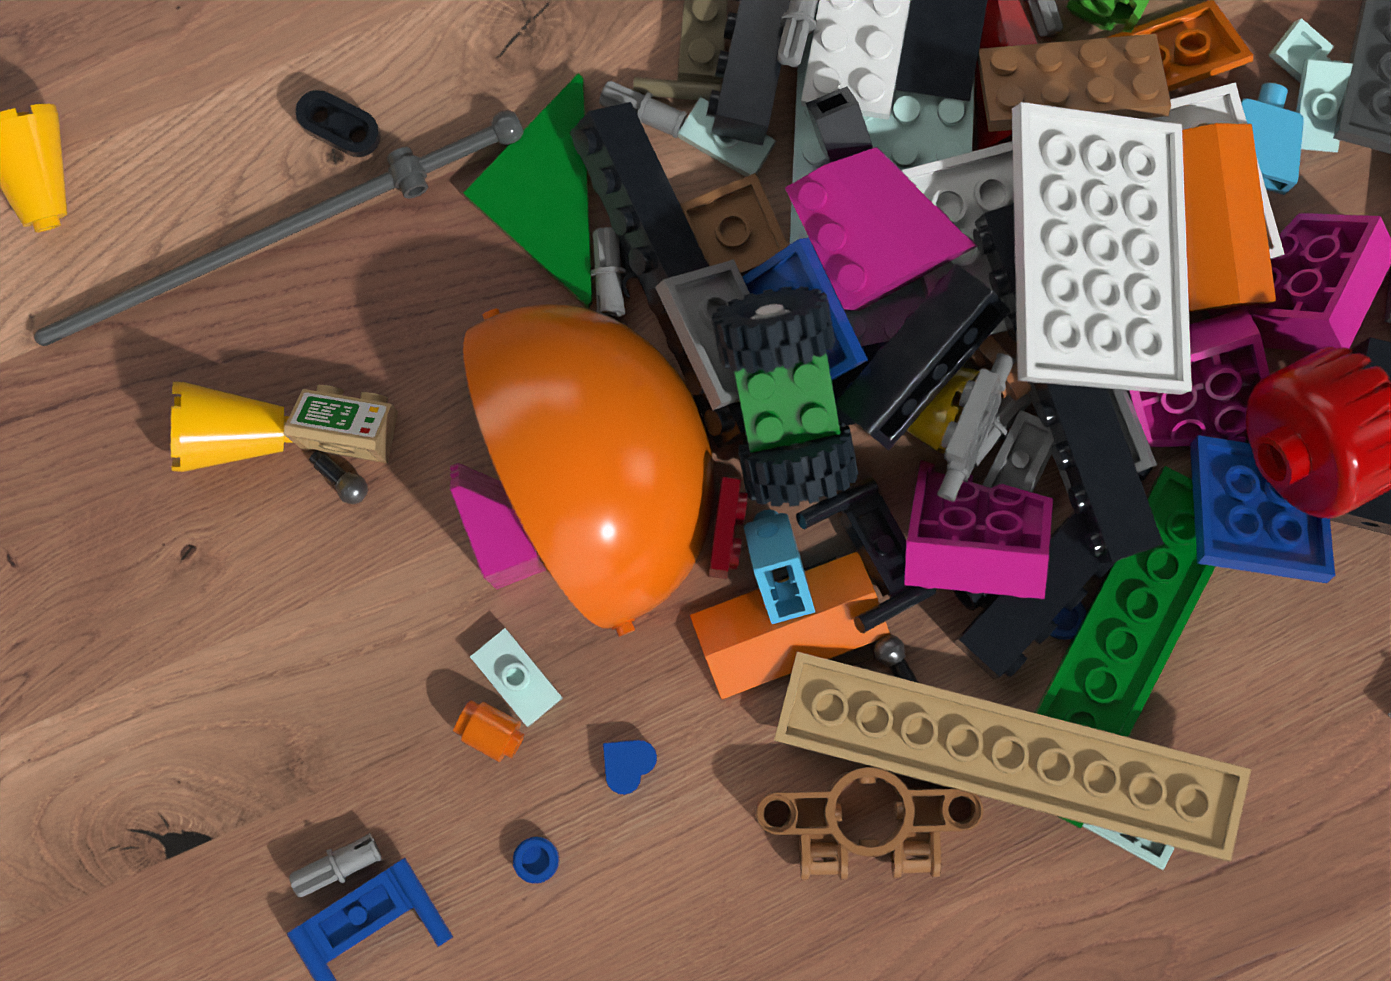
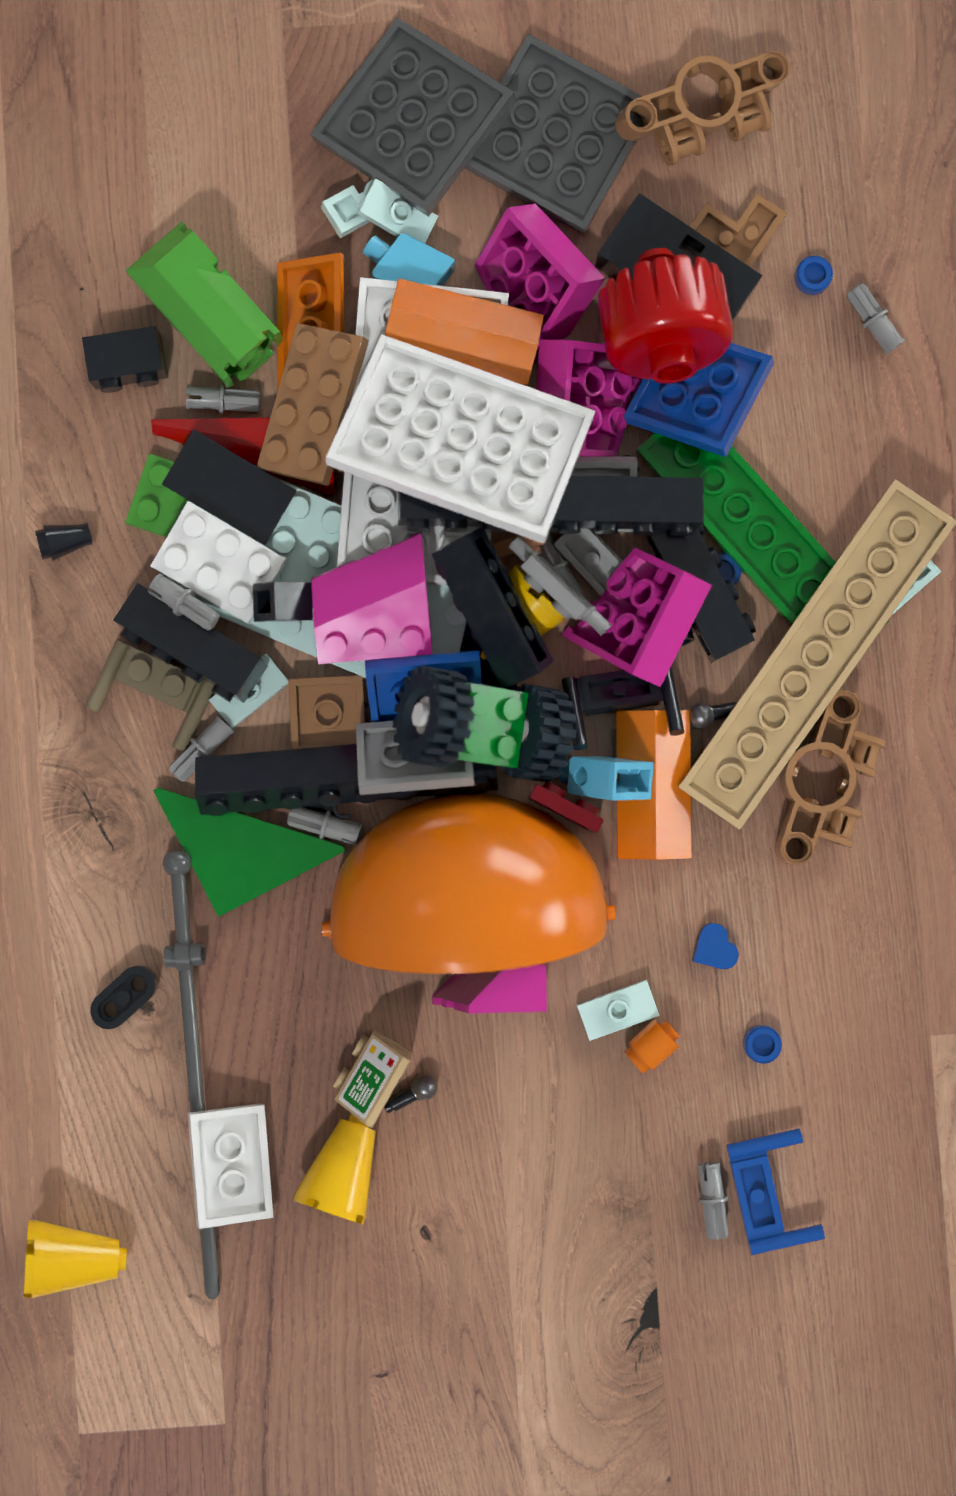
camera: 70 degrees left, 5 degrees up
none -> white plate [187,1103,274,1229]

